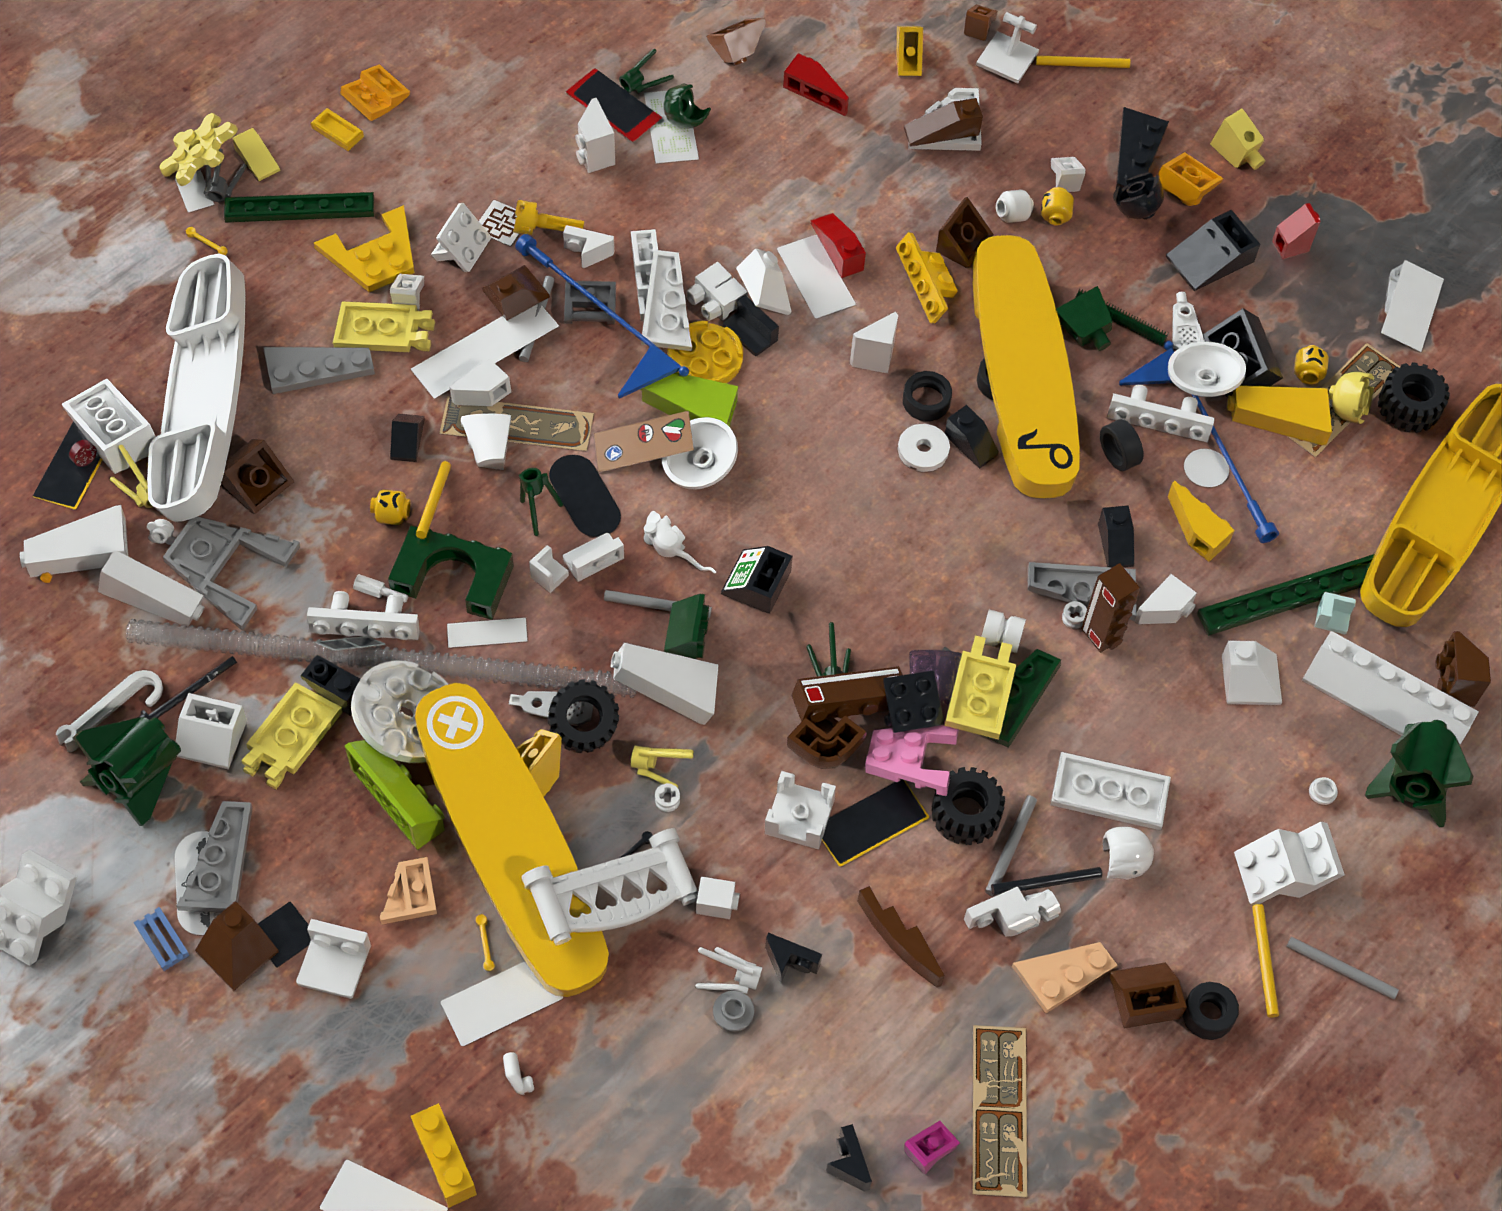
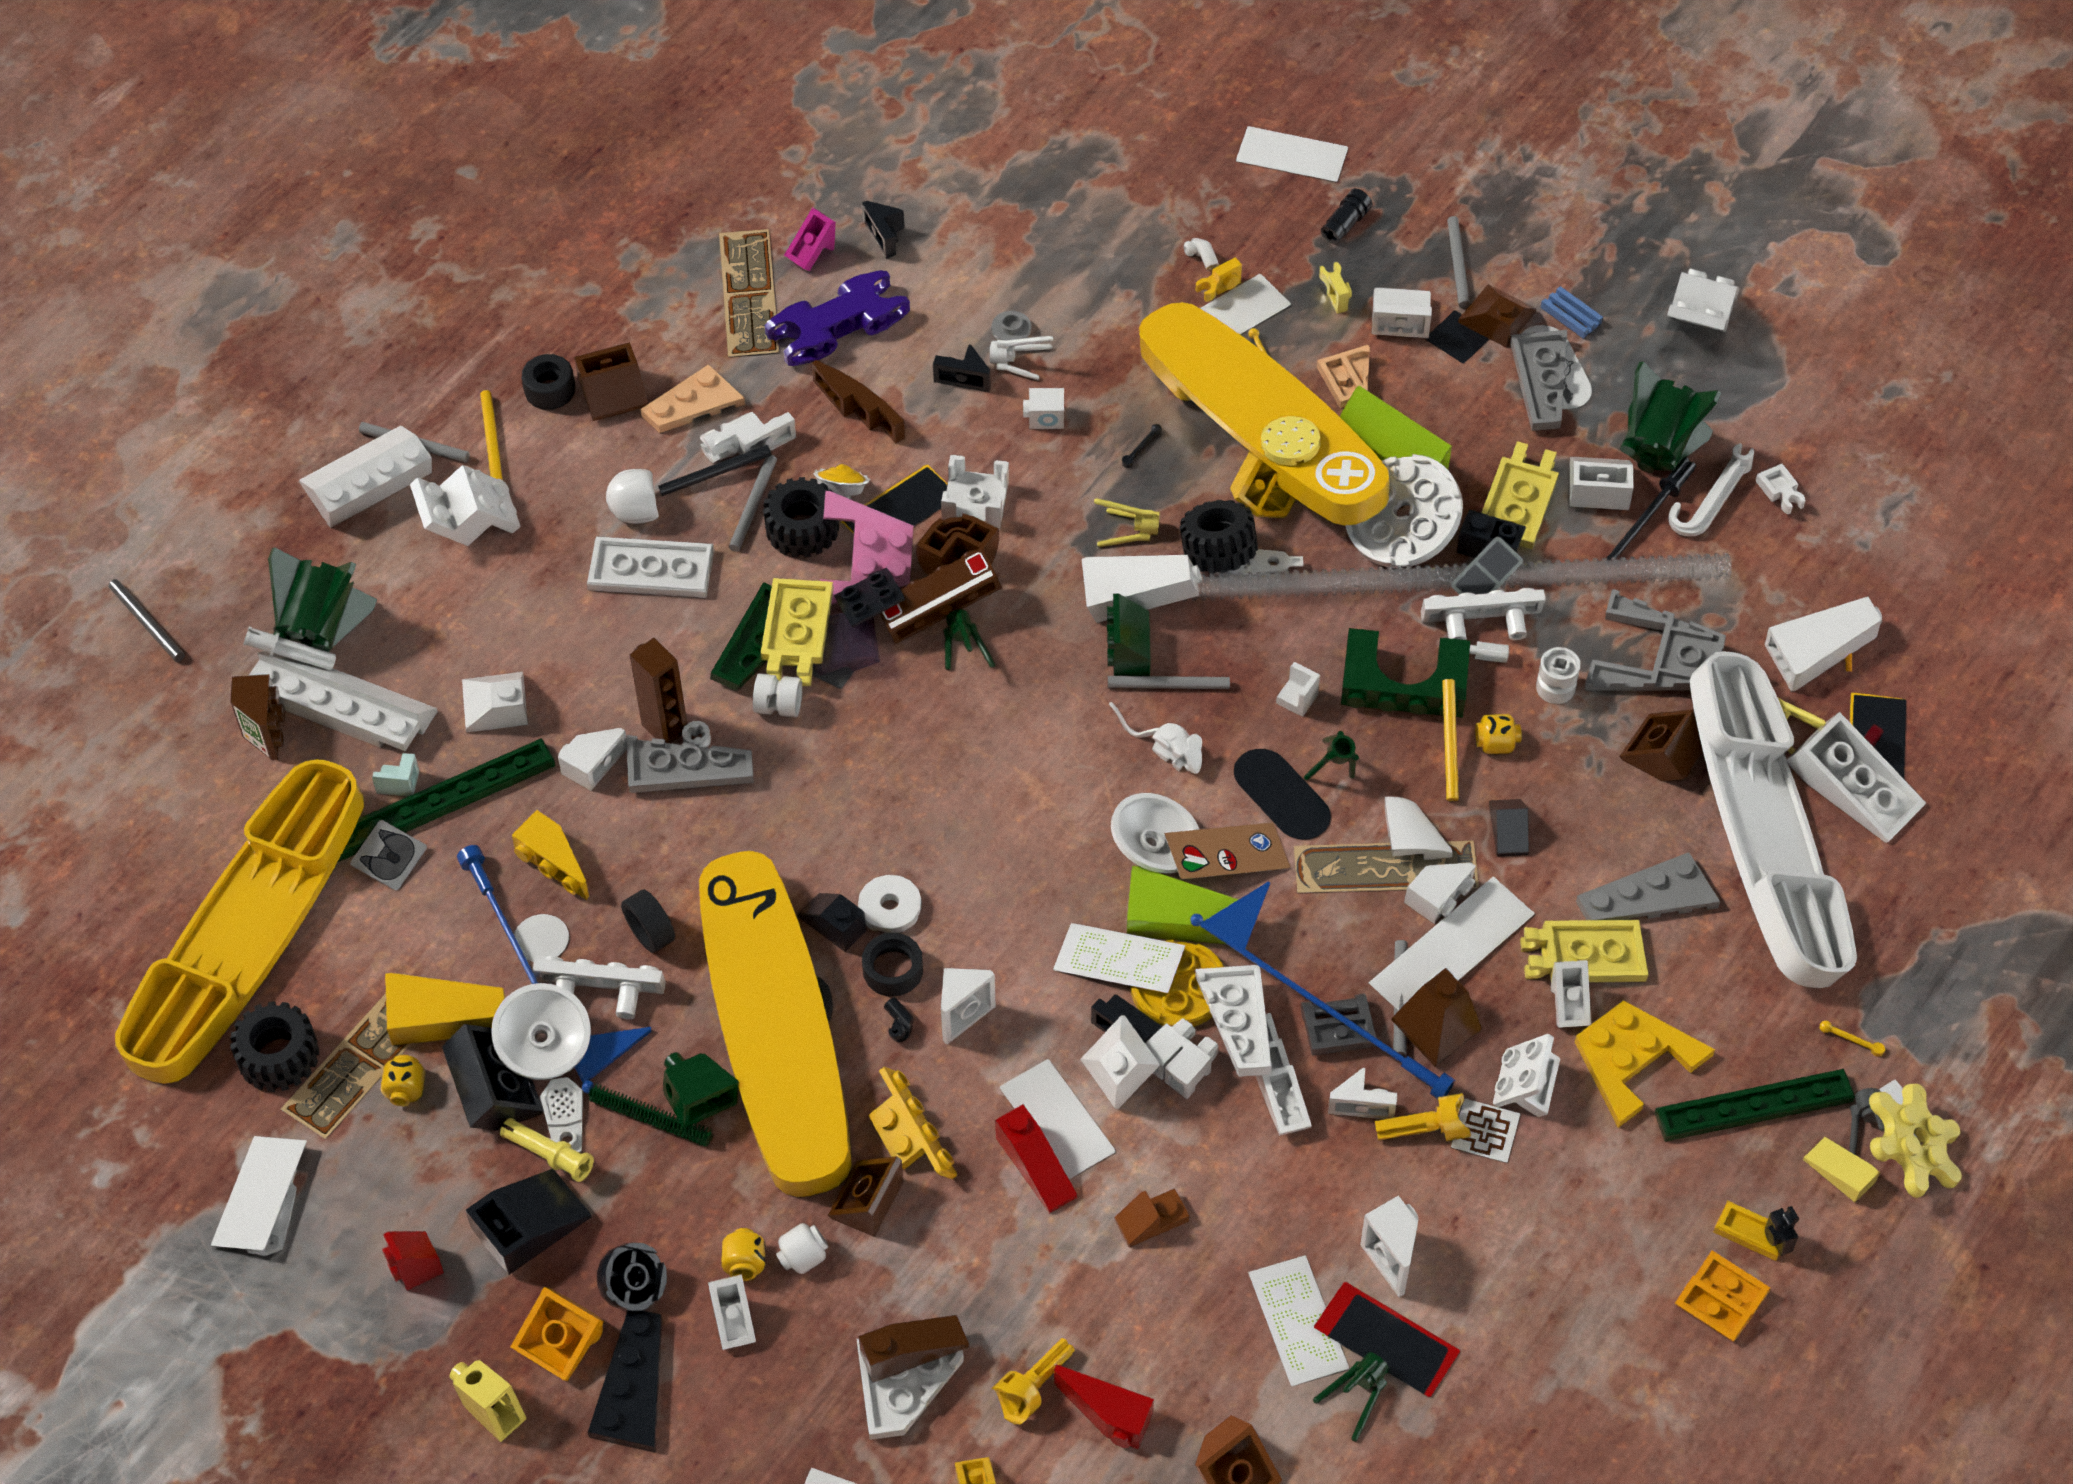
camera: 175 degrees right, 5 degrees down
white slope [98,549,205,627] -> none
yellow arch [411,1103,477,1208] -> none
white sticker [447,618,527,648] -> none
white piece [521,828,698,945] -> none
white panel [563,533,624,582] -> none
white bush [655,783,680,812] -> none
dark green piece [663,83,711,129] -> none
black slope [721,546,793,614] -> none
black slope [1098,505,1134,568] -> none
white plate [1309,777,1338,805] -> none
light yellow cylinder [1329,372,1374,424] -> none
none -> white axle [243,626,336,670]
none -> white slope [299,425,432,528]
none -> sticker [350,820,427,890]
none -> light yellow pin [500,1118,594,1182]
none -> dark purple piece [764,270,910,366]
none -> piece [813,464,871,499]
none -> black arm [884,997,914,1042]
none -> yellow piece [991,1338,1075,1425]
none -> white sticker [1053,923,1186,993]
none -> dark orange slope [1114,1188,1190,1248]
none -> yellow plate [1195,257,1242,302]
none -> light yellow tile [1261,416,1321,466]
none -> light yellow plate [1319,262,1352,314]
none -> black axle [1321,188,1373,244]
none -> light grey bar [1447,216,1470,309]
none -> white wheel [1536,647,1580,704]
none -> white plate [1756,464,1806,514]
none -> black plate [1764,1206,1799,1256]

